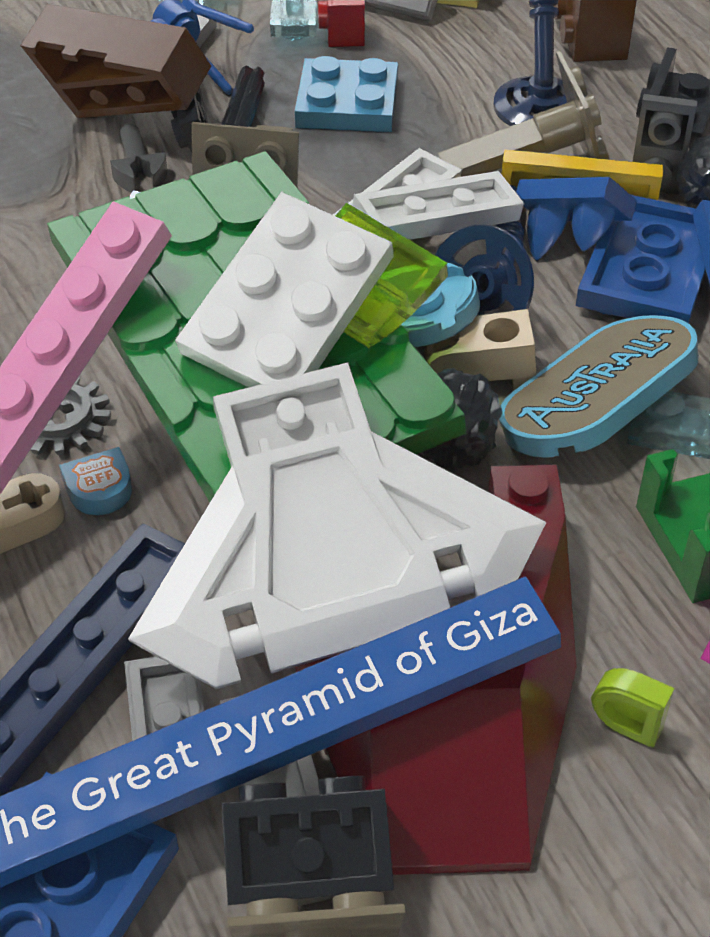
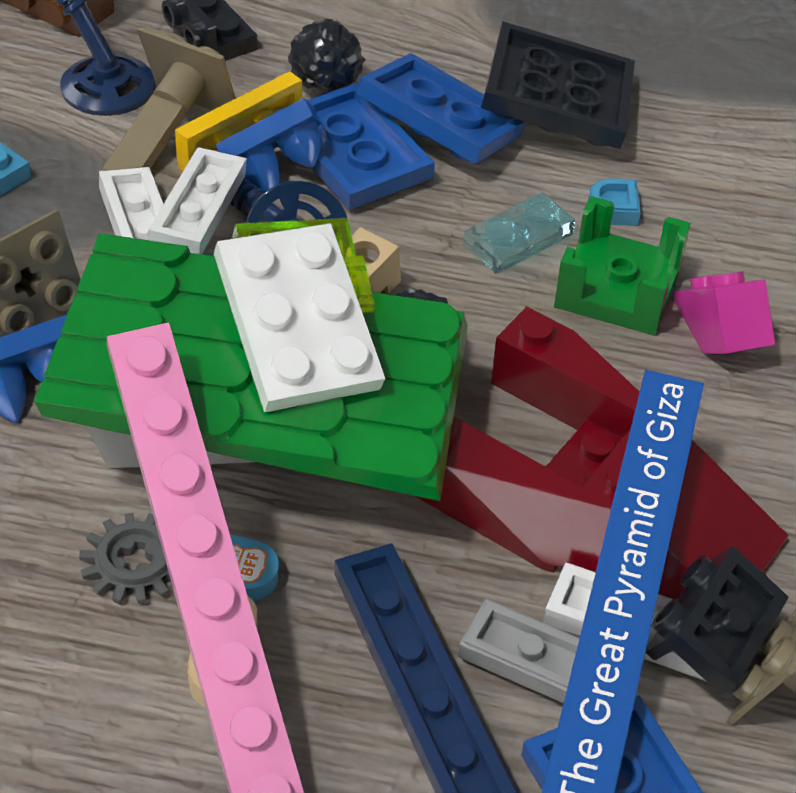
camera: 55 degrees left, 0 degrees up
white plate [128,363,546,689] -> none
tile [499,315,699,458] -> none
lime tile [591,668,675,748] -> none
dark grey slope [632,94,697,194] -> none

